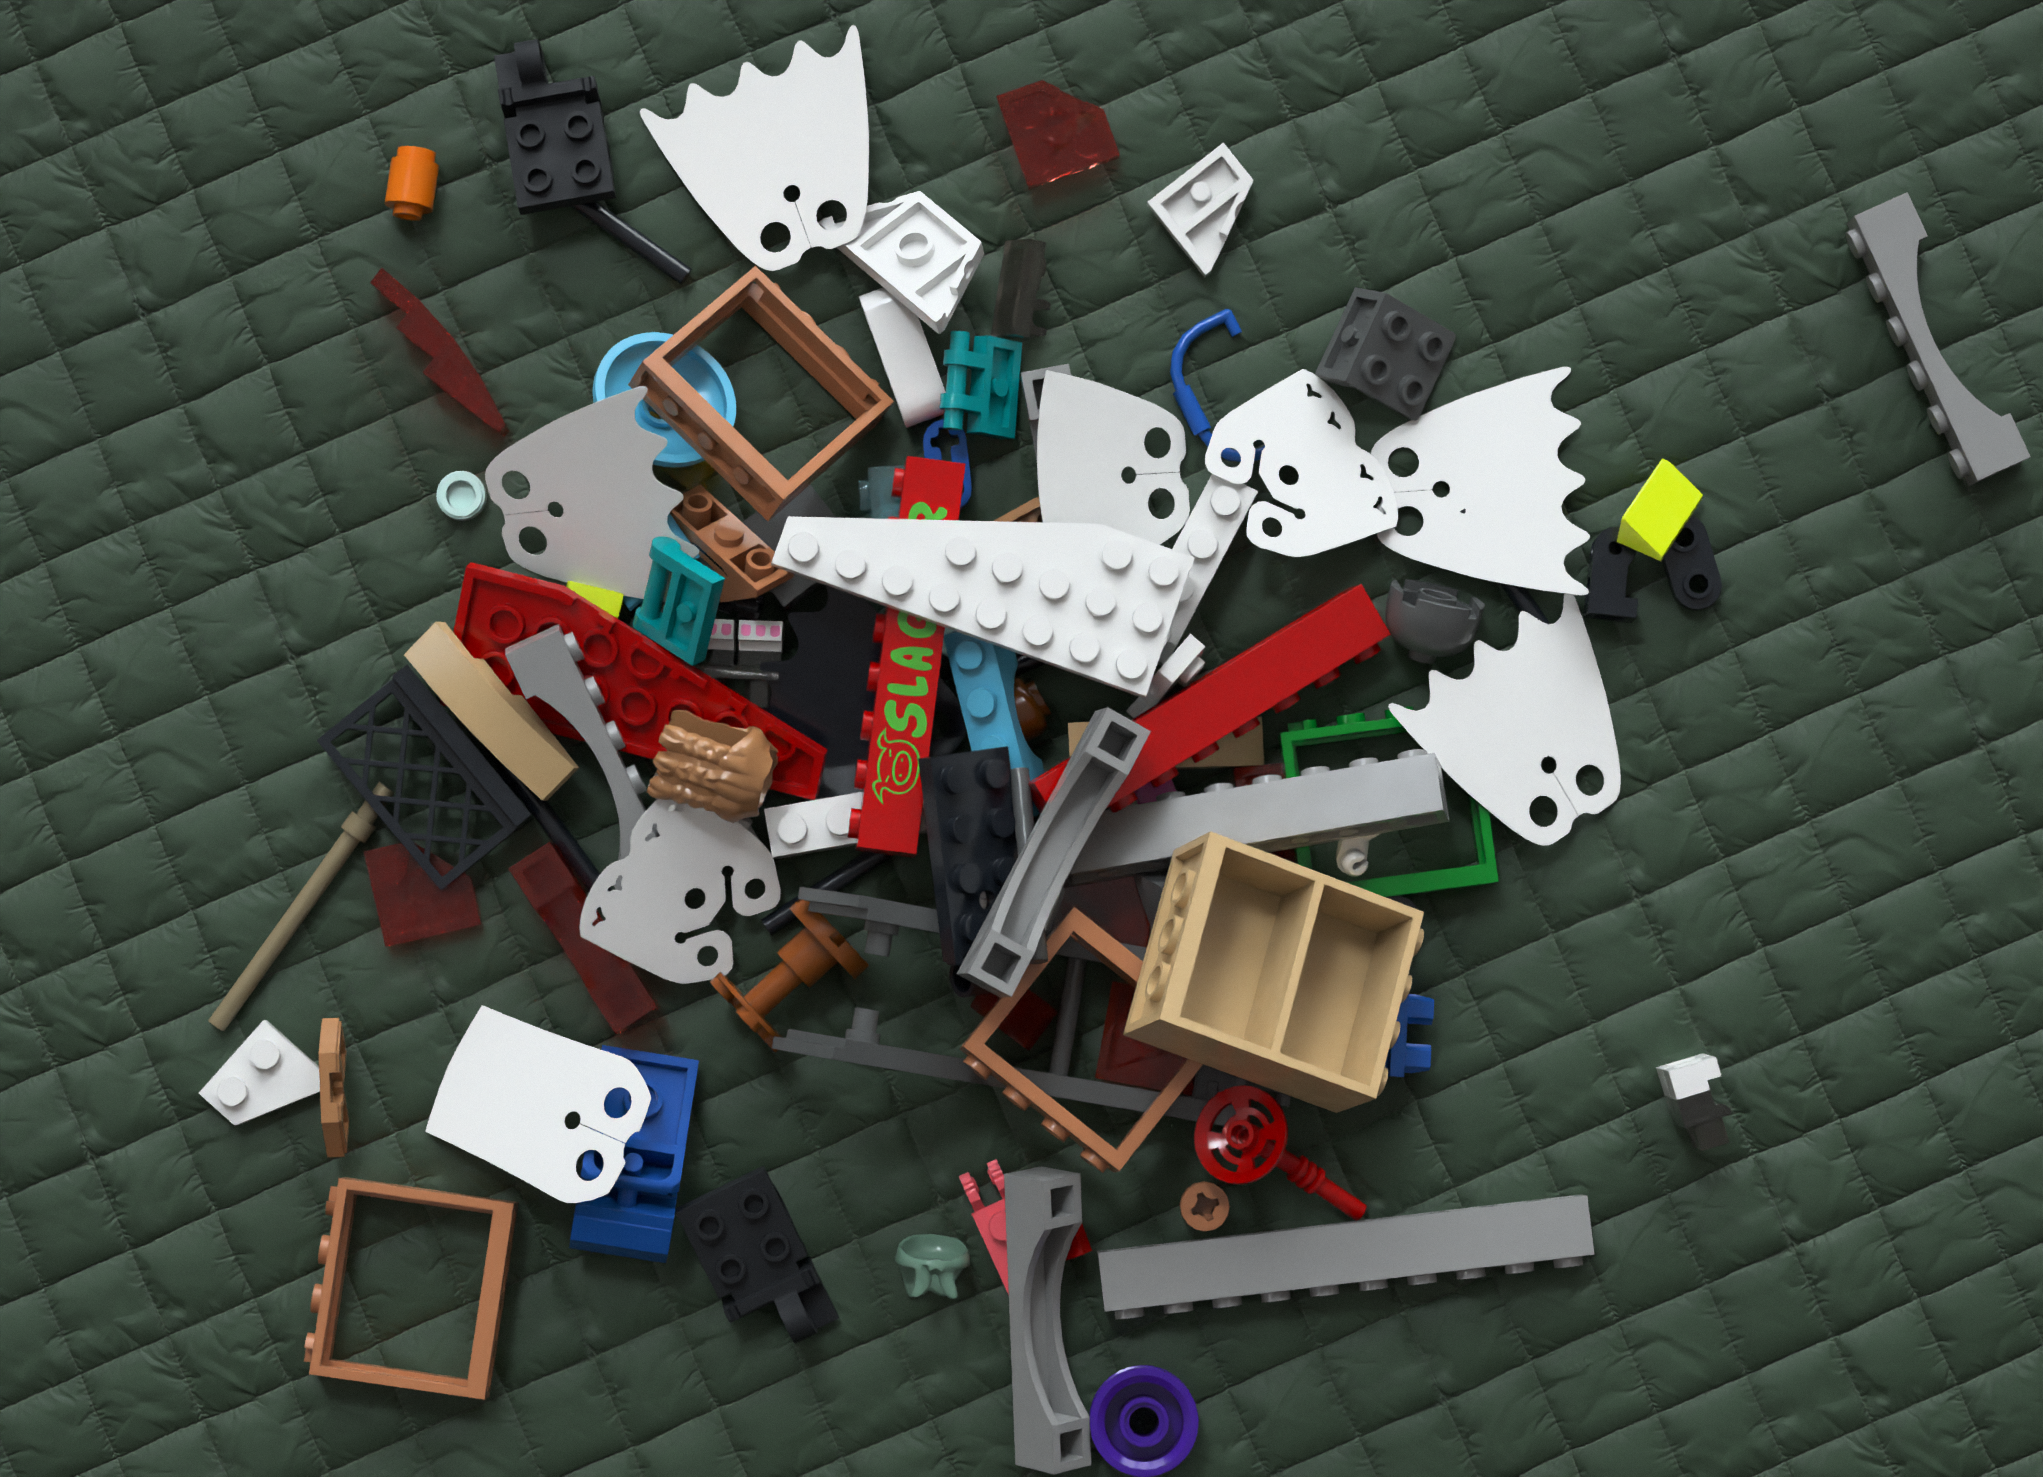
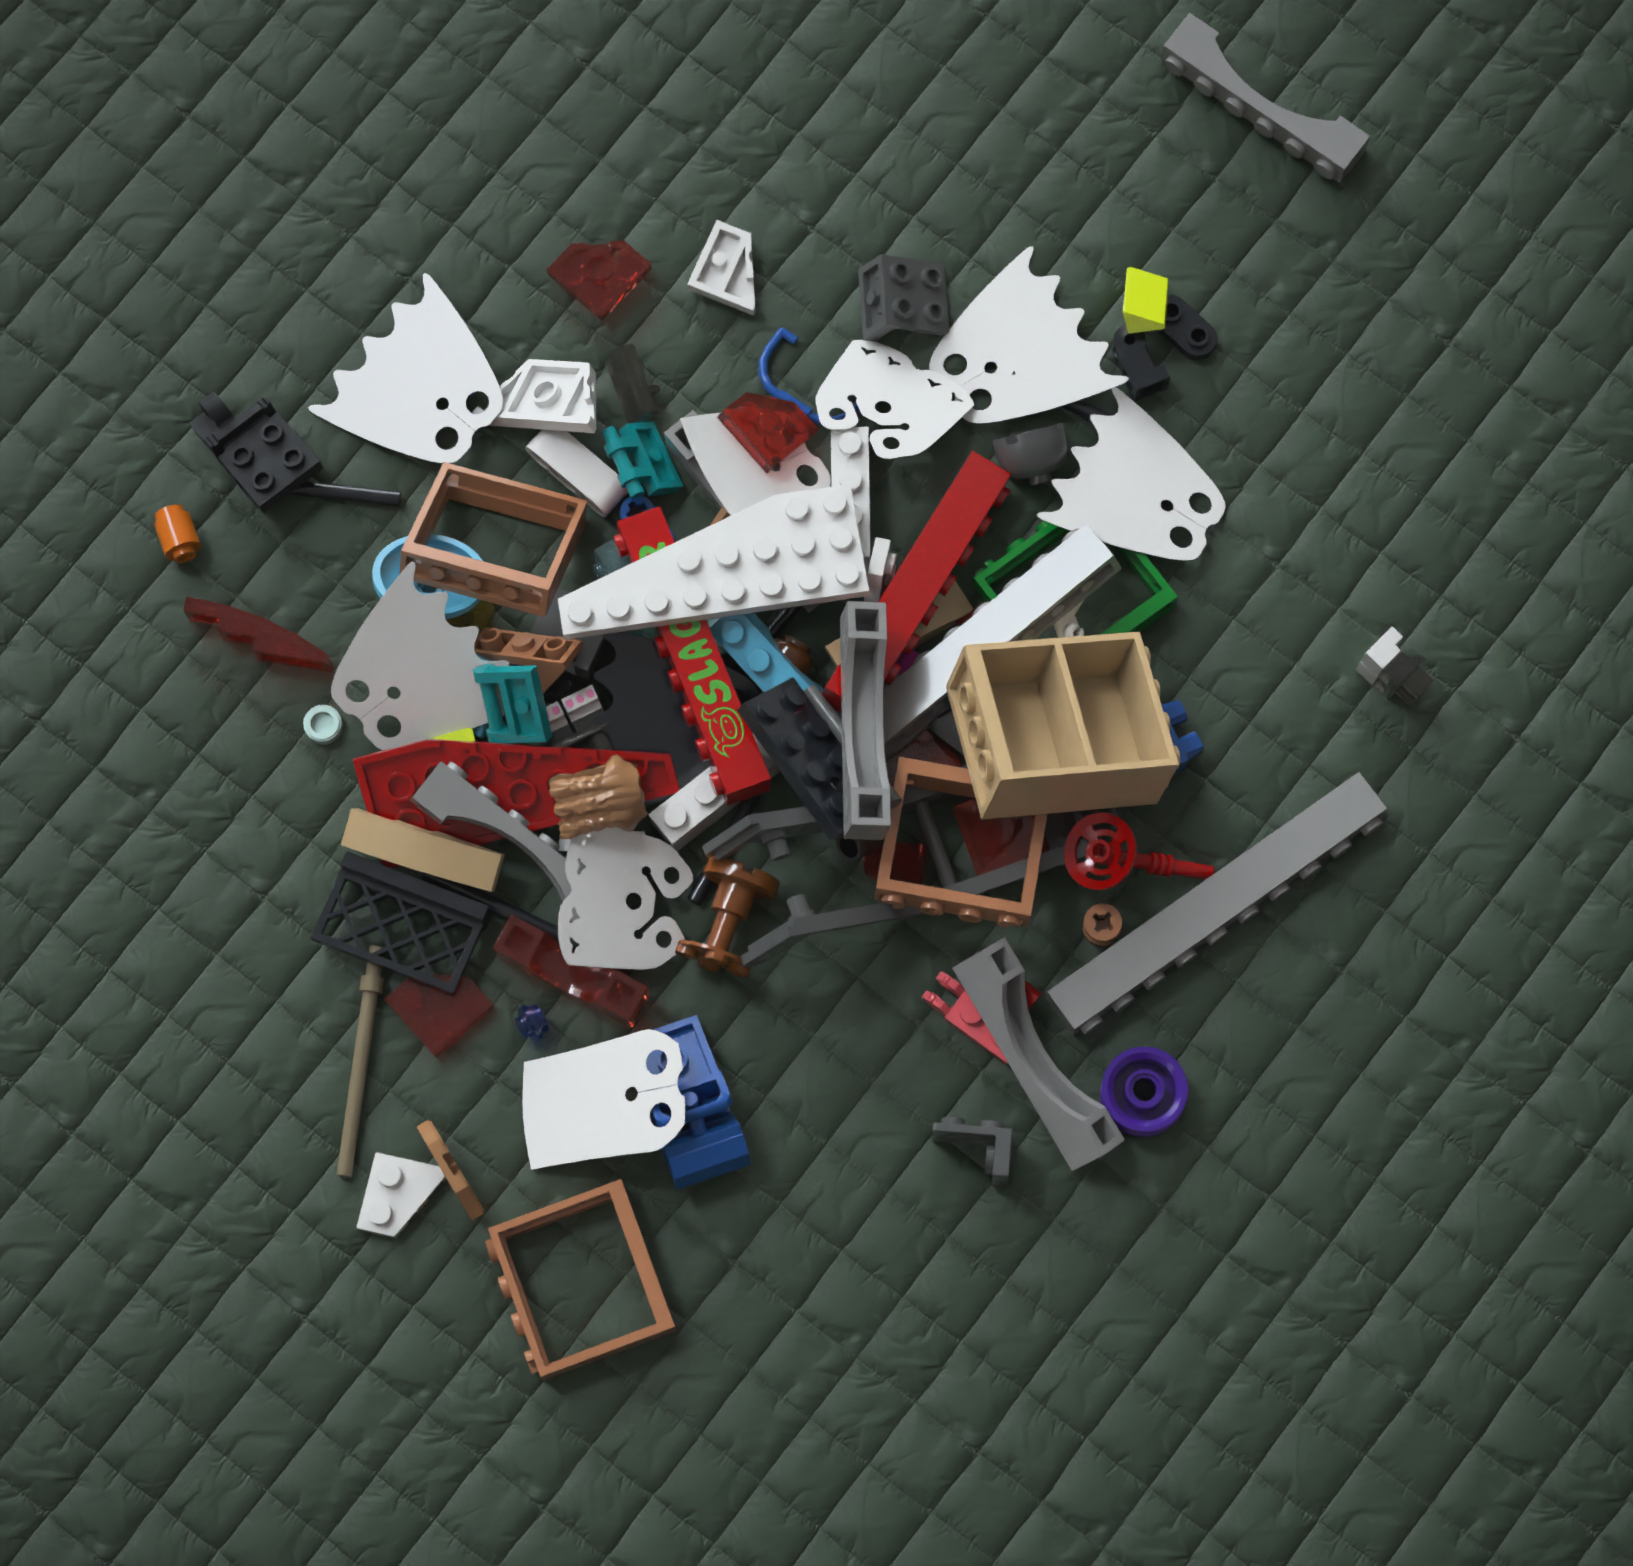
camera: 25 degrees left, 10 degrees down
black plate [675,1166,839,1344] -> none
sand green piece [894,1234,970,1299] -> none
none -> clear blue plate [515,1004,549,1042]
none -> clear red plate [717,392,819,474]
none -> dark grey bracket [932,1117,1012,1187]

